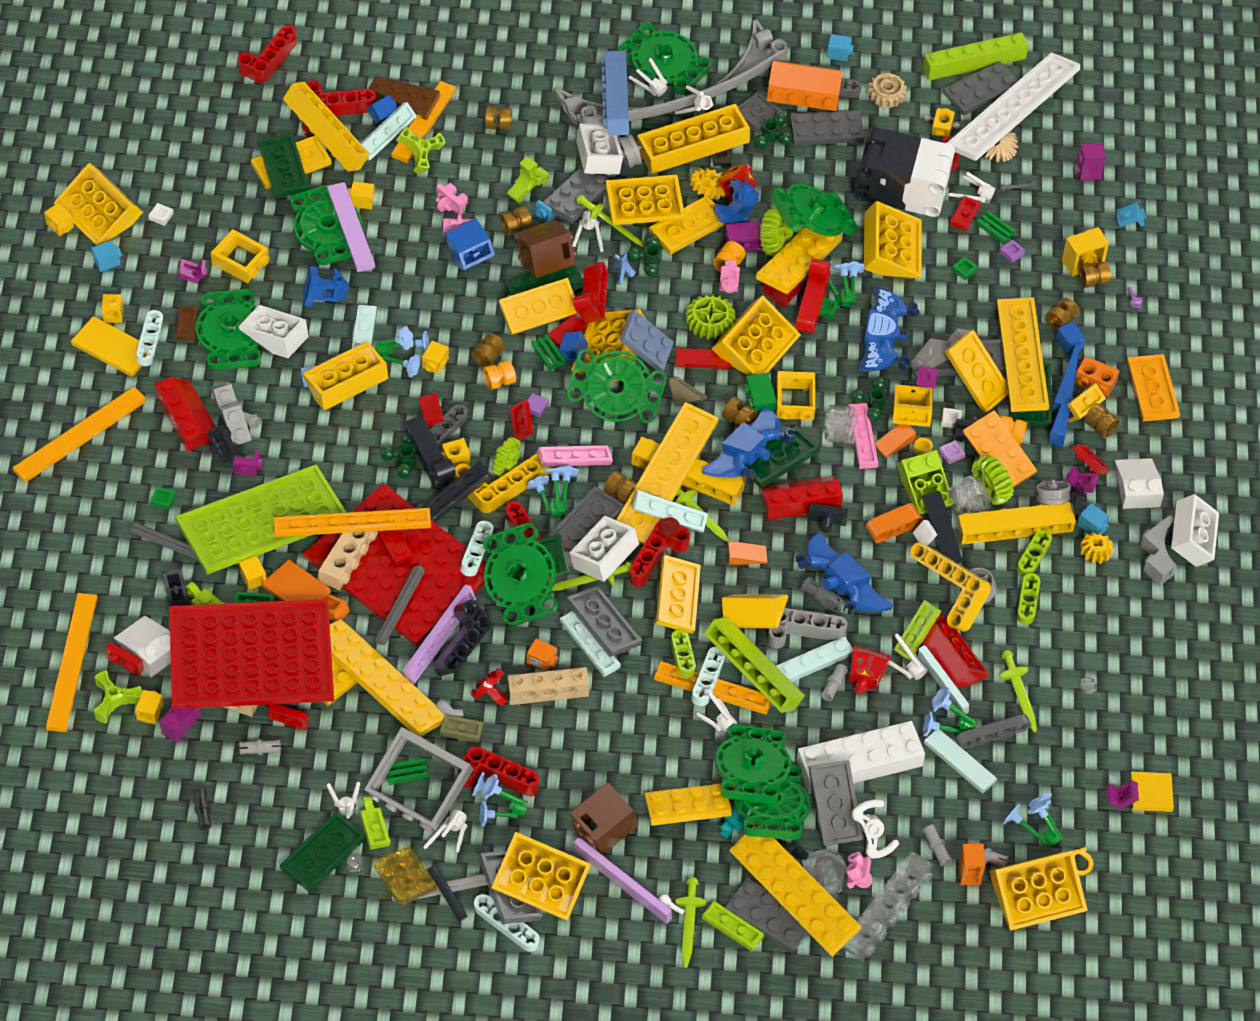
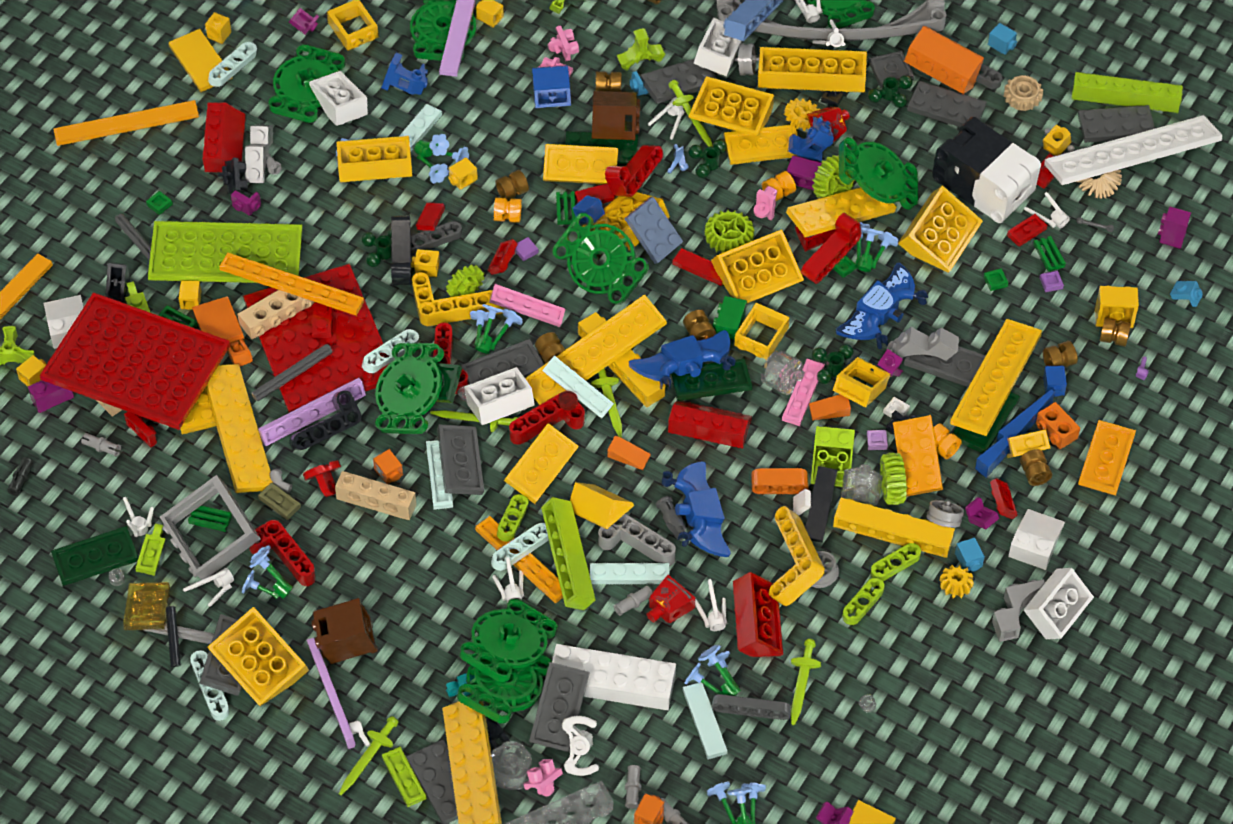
camera: 30 degrees right, 0 degrees up
red plate [105,642,144,676] -> none
reddish brown tile [176,306,198,340] -> none
black tile [421,461,492,522] -> none
yellow plate [645,784,731,826] -> none
dark tan slope [669,377,708,406] -> none
black tile [808,503,848,533] -> none
lime tile [893,600,941,661] -> none
yellow tile [913,437,933,455] -> none
light aqua tile [918,645,969,715] -> none
yellow plate [944,330,1009,413] -> none
black plate [1073,486,1087,515] -> none

